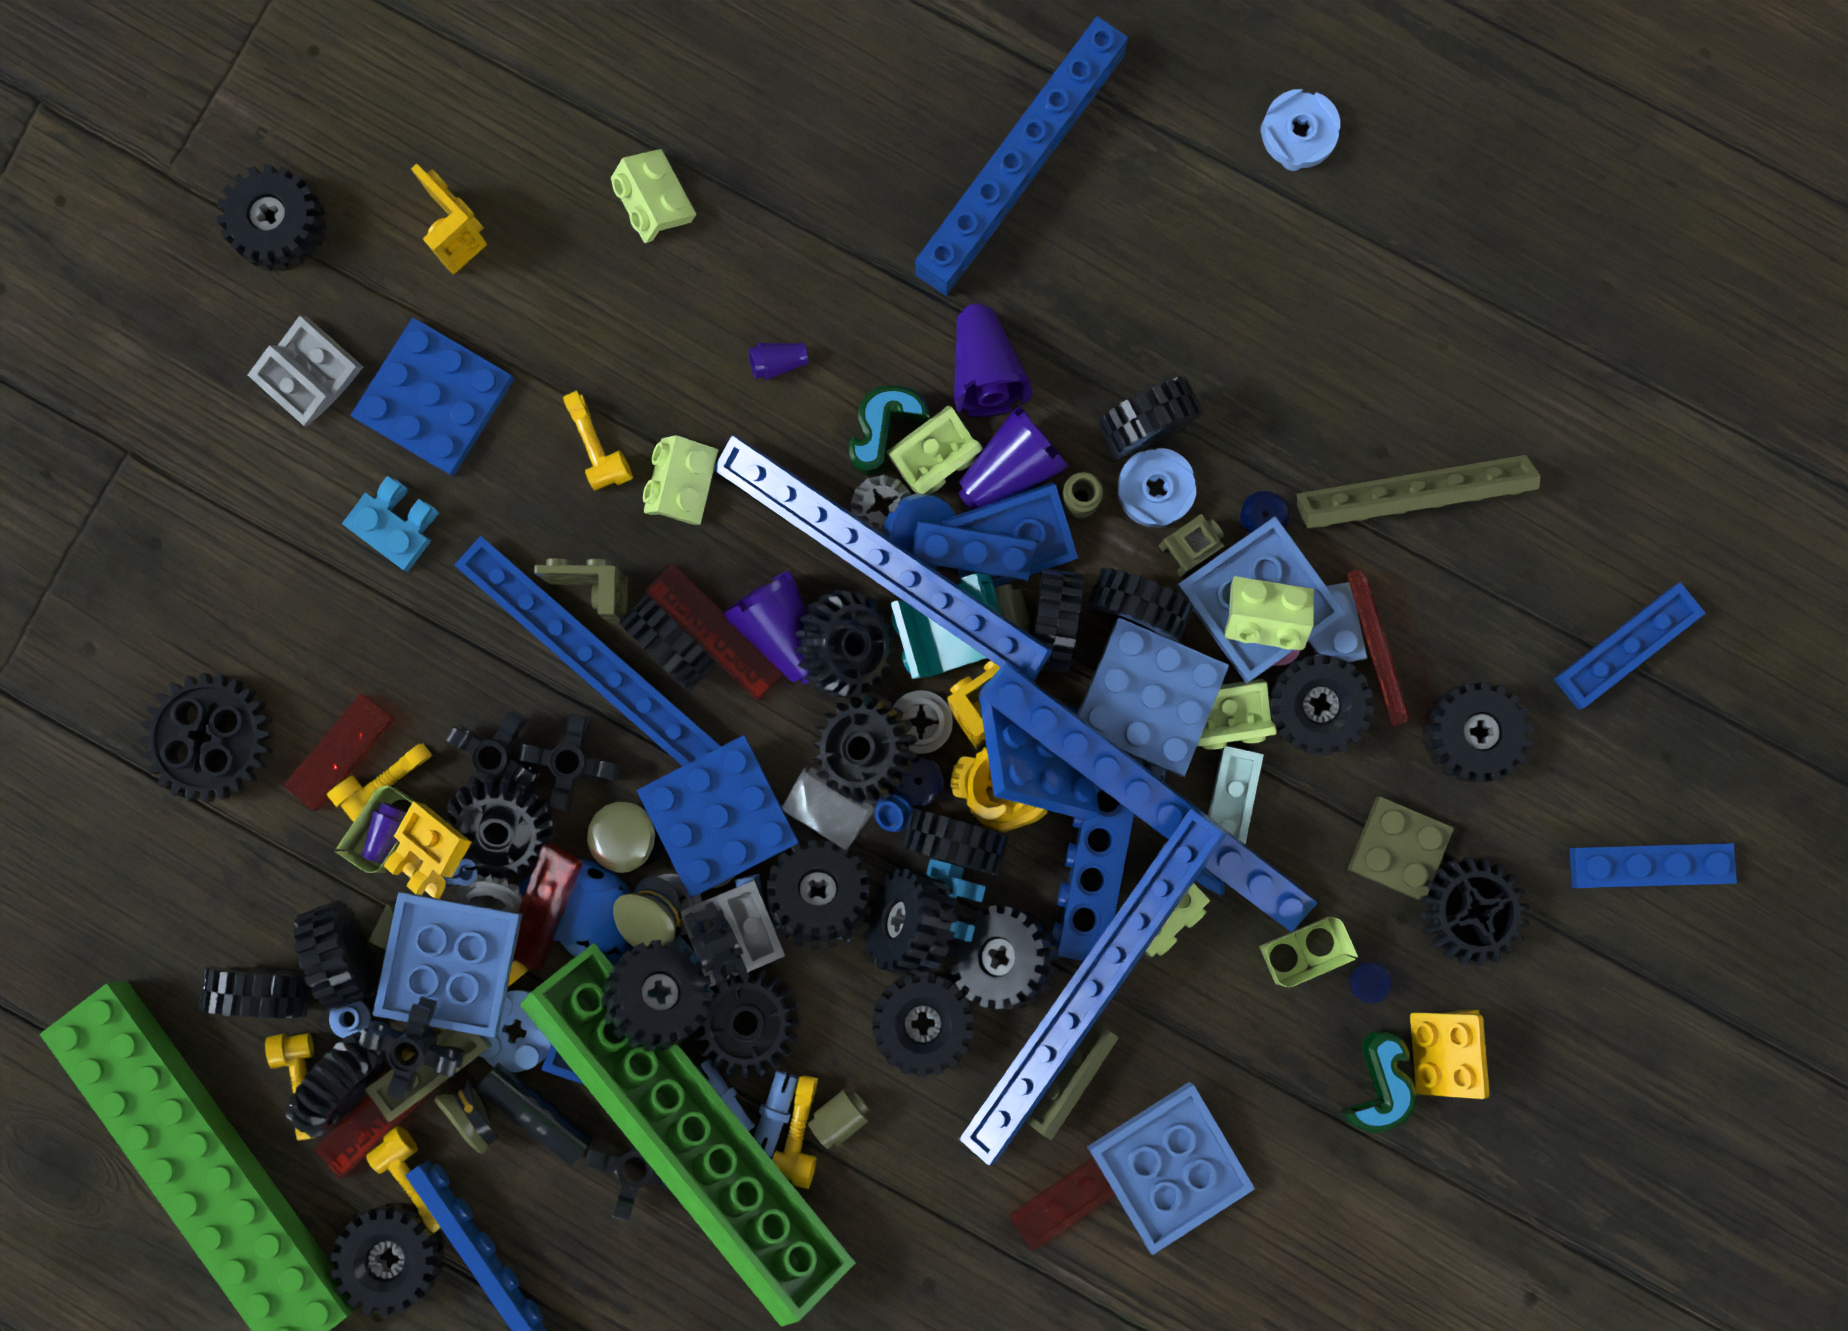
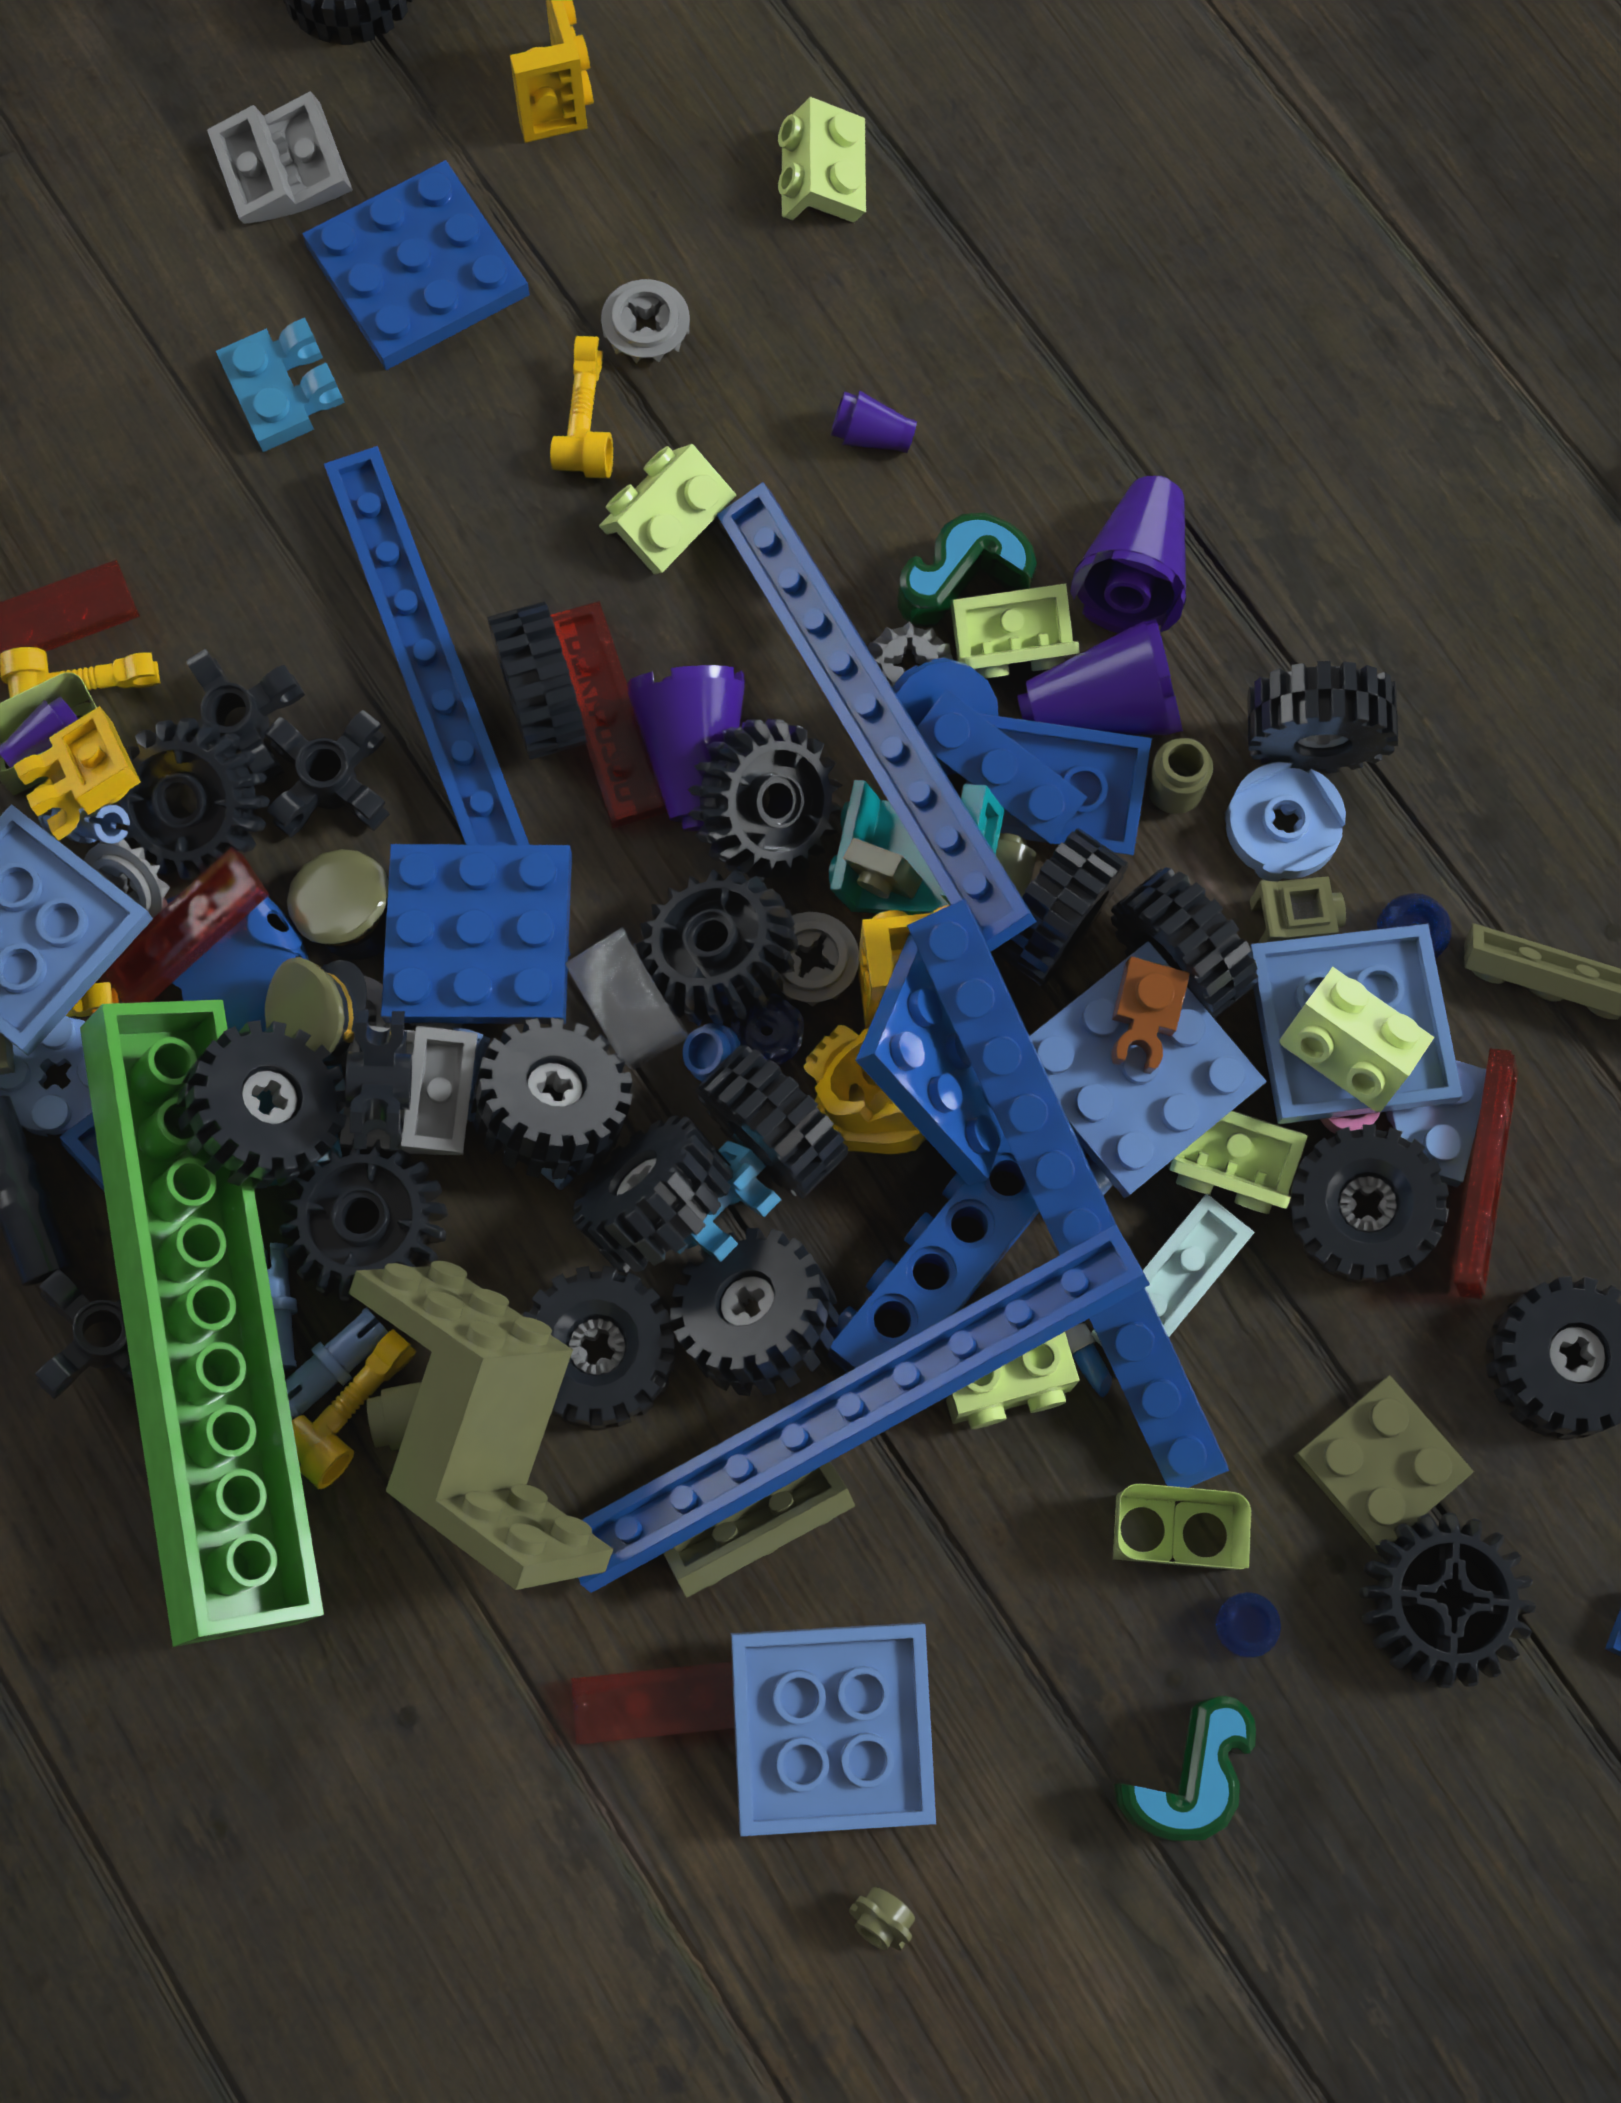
camera: 25 degrees right, 10 degrees down
olive bracket [534,558,628,624] -> none
blue brick [915,16,1128,296] -> none
yellow bracket [1410,1009,1489,1099] -> none
none -> olive bracket [349,1261,613,1590]
none -> light grey gear [601,279,690,364]
none -> olive plate [843,837,923,900]
none -> olive plate [849,1887,915,1951]
none -> dark orange plate [1111,956,1190,1074]

